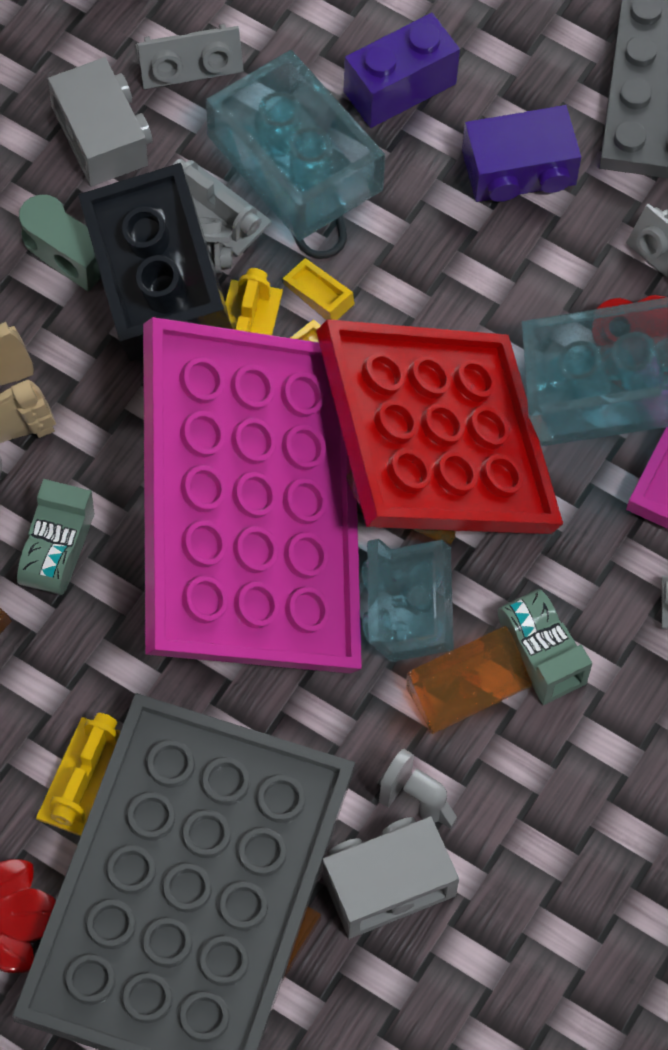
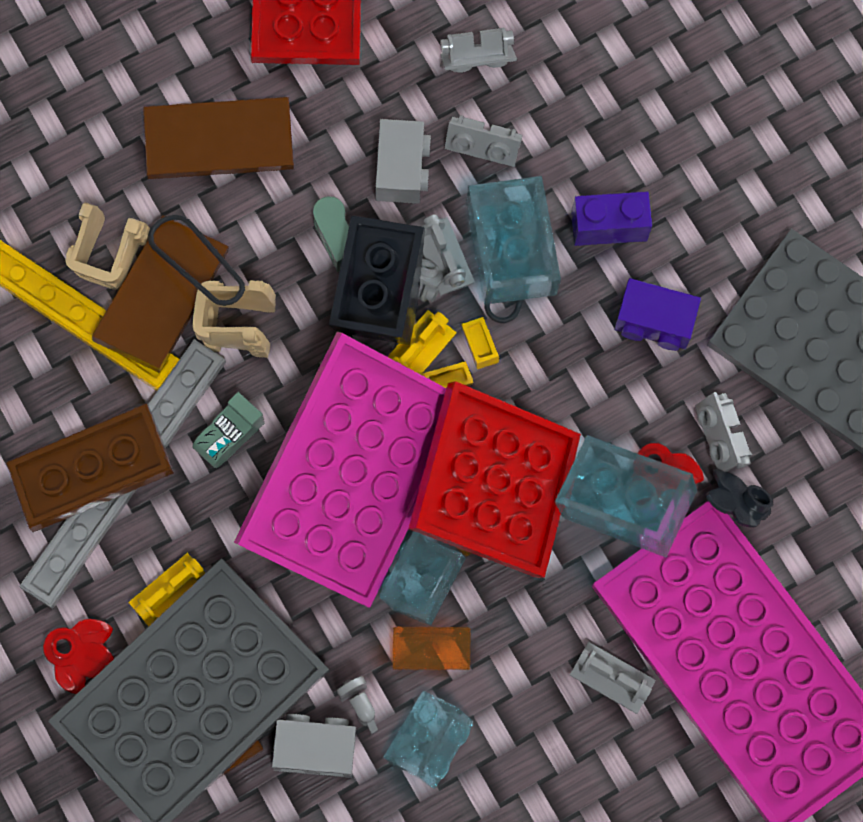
camera: 25 degrees right, 10 degrees up
sand green leg [498,589,593,705] -> none
none -> clear light blue bracket [383,691,473,789]

